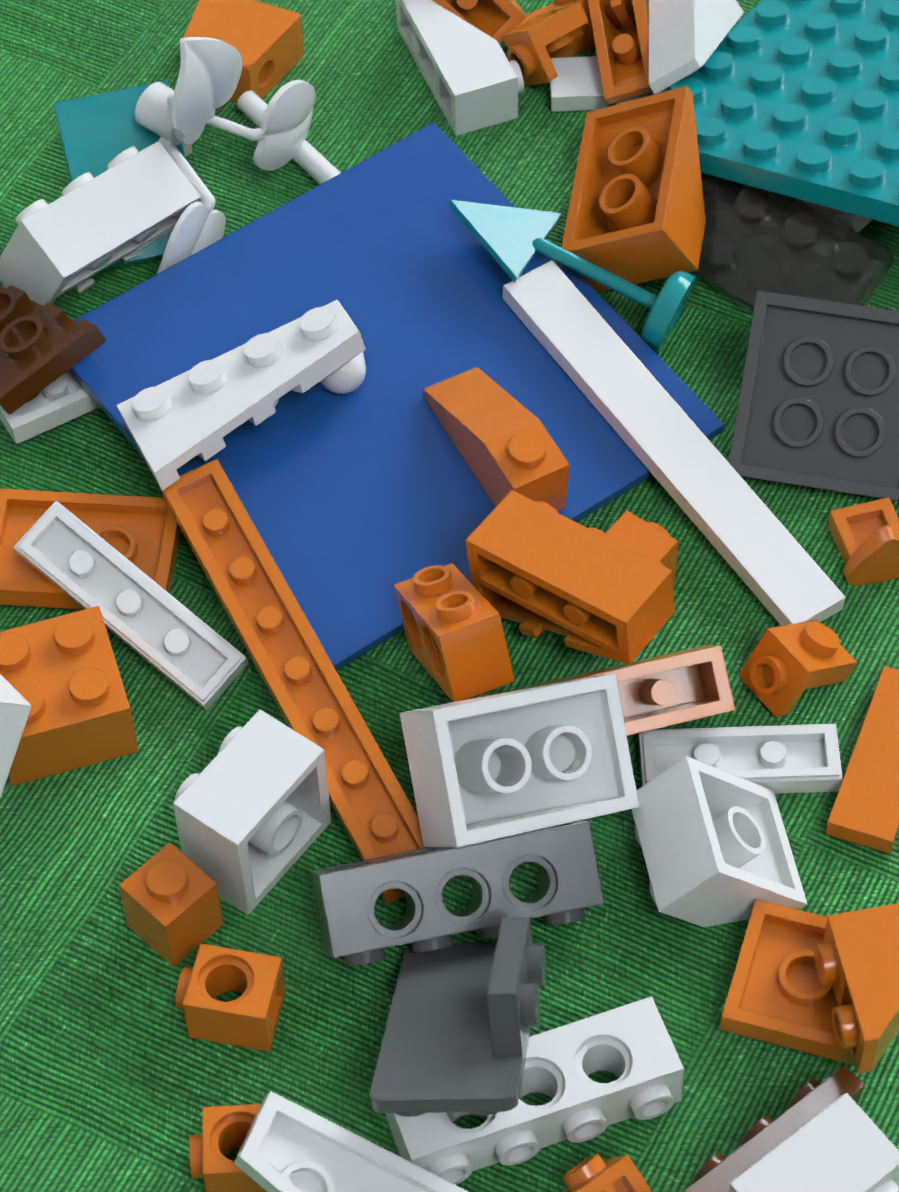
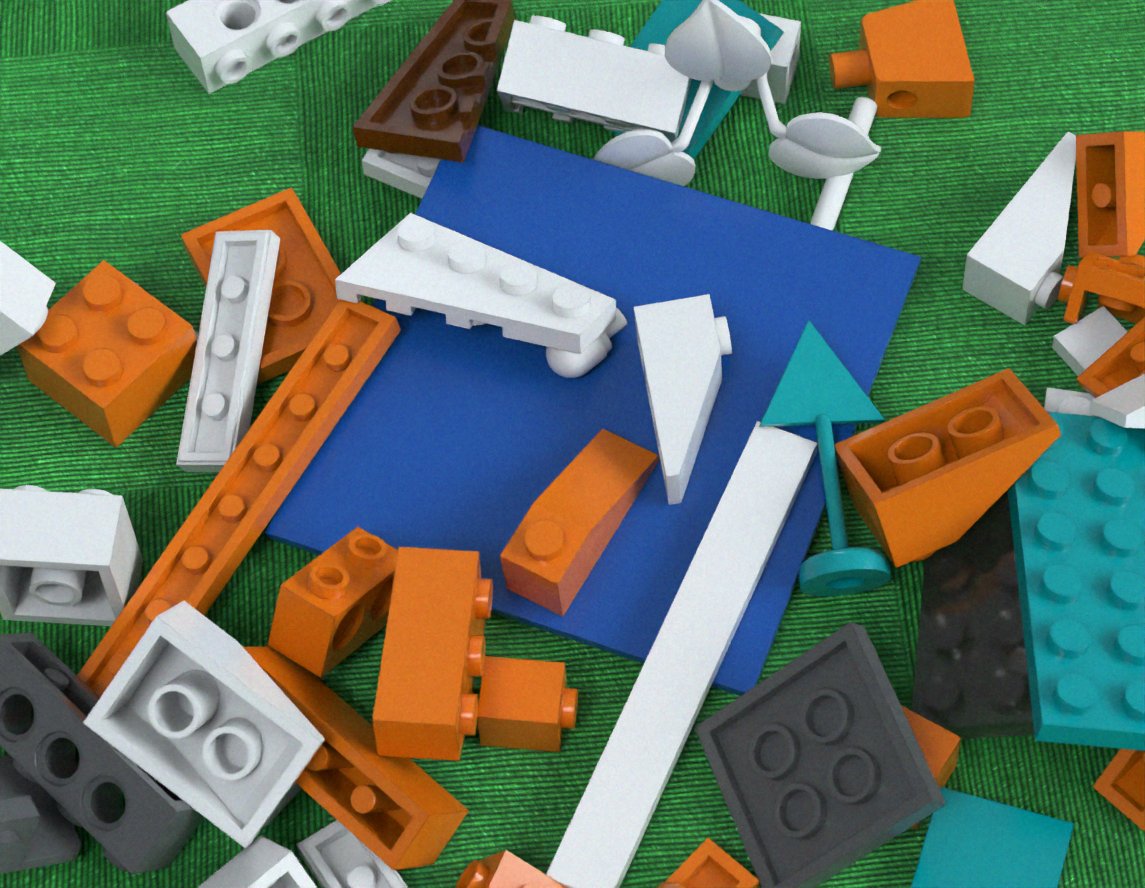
camera: 60 degrees right, 5 degrees up
none -> white slope [634,294,732,505]

